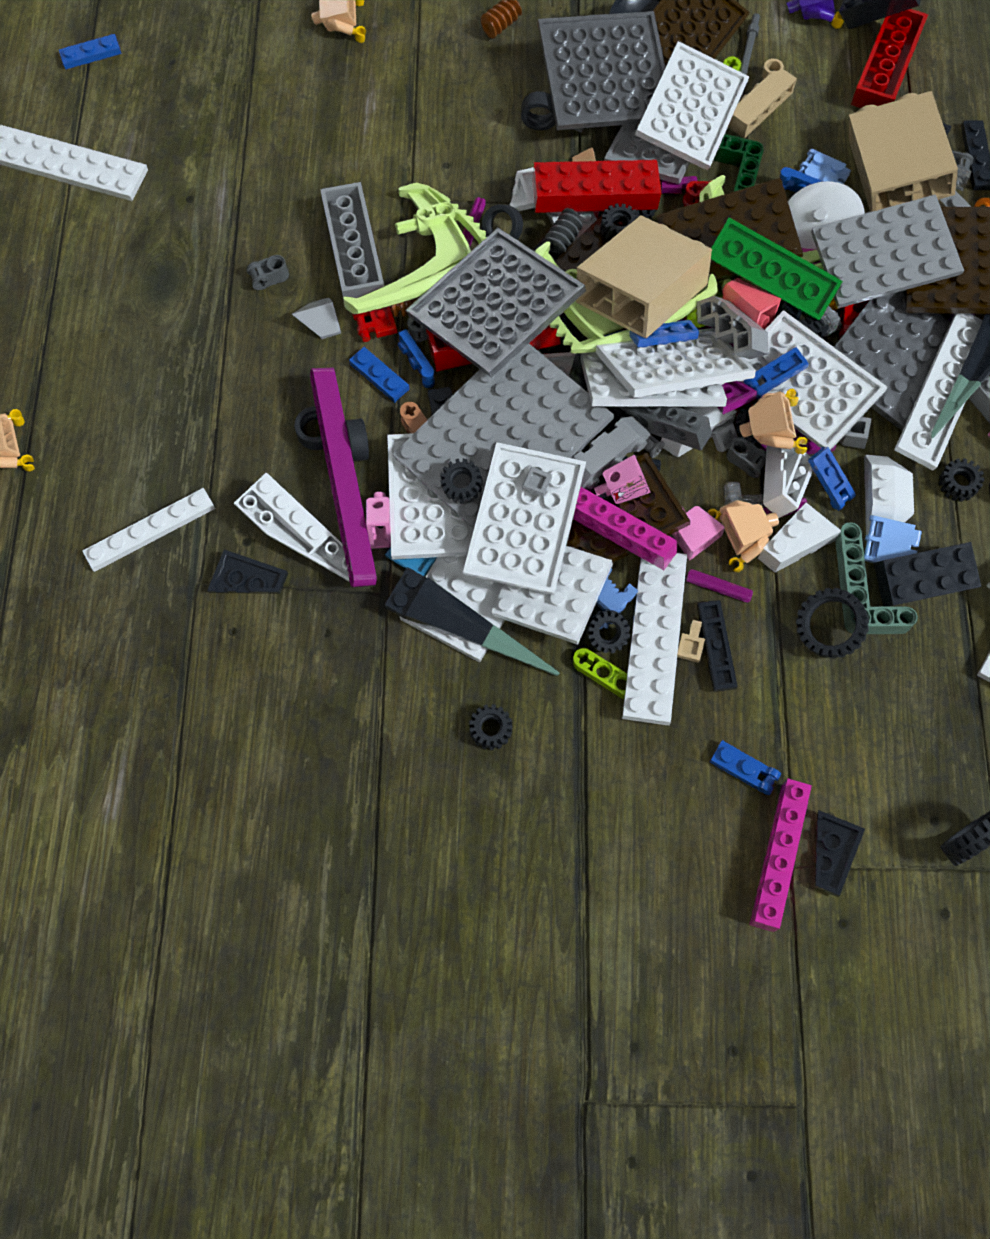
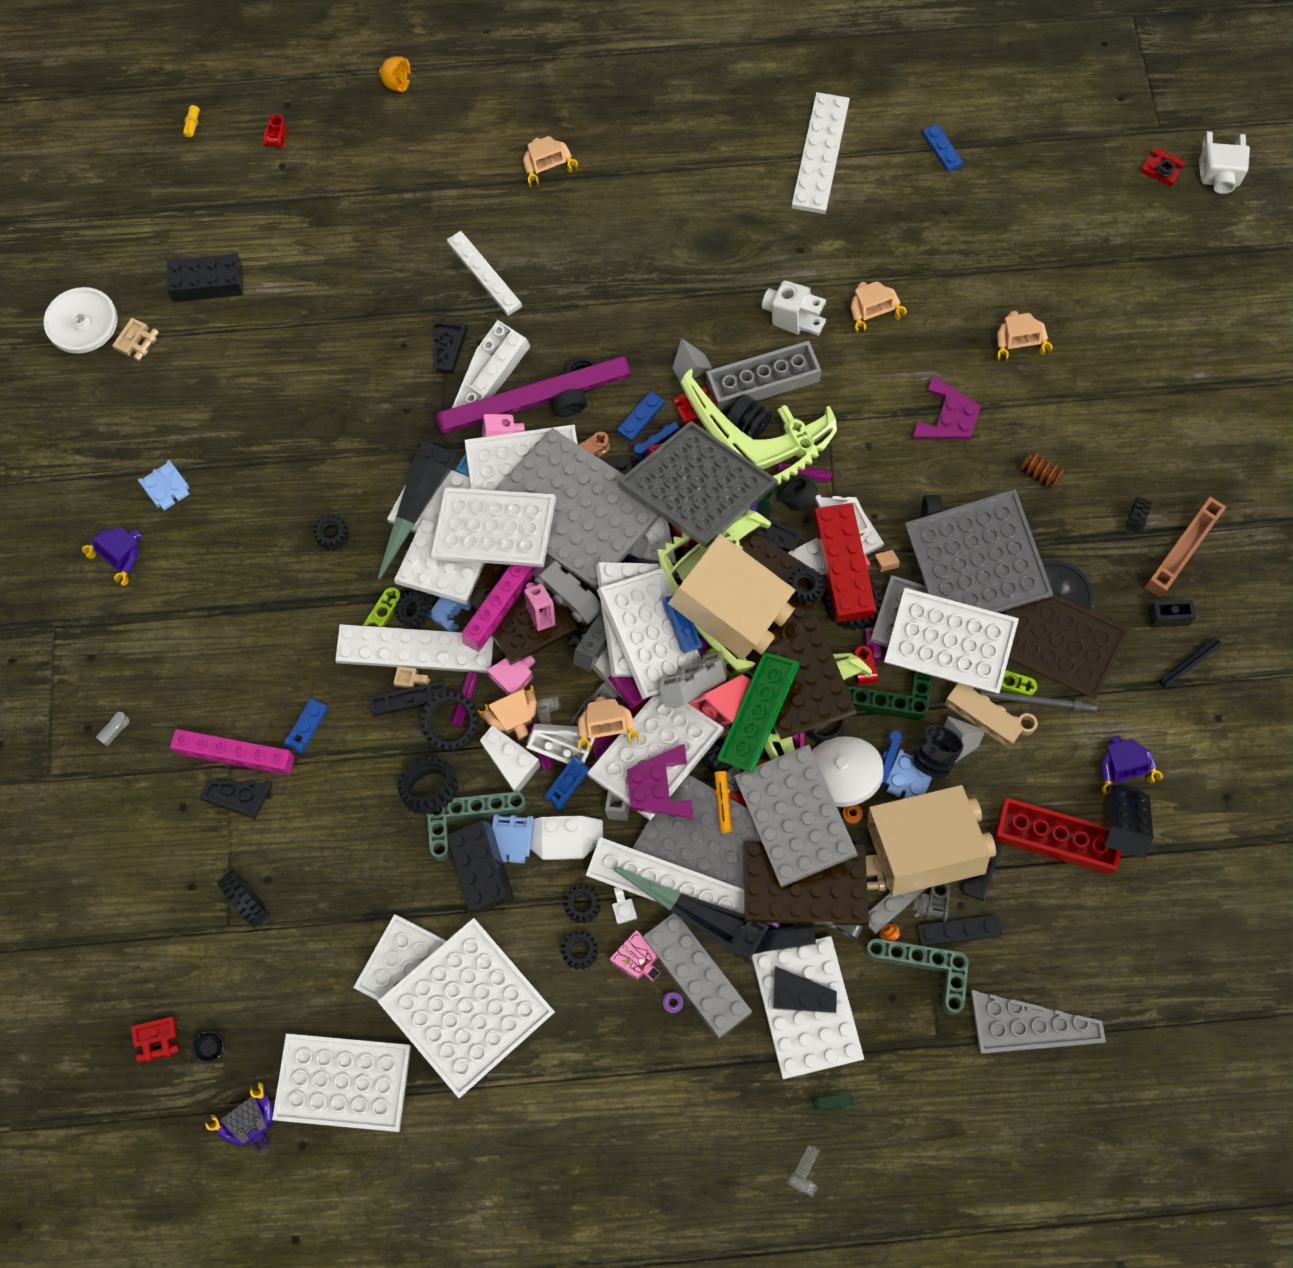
camera: 85 degrees right, 0 degrees up
dark grey piece [246,255,289,290] -> none
black tyre [440,458,483,504] -> none
light grey tile [522,466,553,498] -> none
dark grey piece [542,208,583,255] -> none
blue plate [743,347,809,399] -> none
none -> white dish [44,287,118,353]
none -> dark purple torso [82,527,142,586]
none -> light grey bar [96,712,129,746]
none -> tan plate [112,318,159,361]
none -> light blue plate [138,460,189,510]
none -> black brick [167,253,243,302]
none -> black tyre [420,692,479,750]
none -> white plate [612,887,637,925]
none -> magenta wing [627,744,694,820]
none -> light orange pin [714,771,733,833]
none -> black wheel [727,394,772,440]
none -> white piece [762,281,826,336]
none -> light nougat torso [851,282,907,334]
none -> black wheel [911,725,964,778]
none -> magenta wing [913,376,981,440]
none -> light grey slope [944,716,985,762]

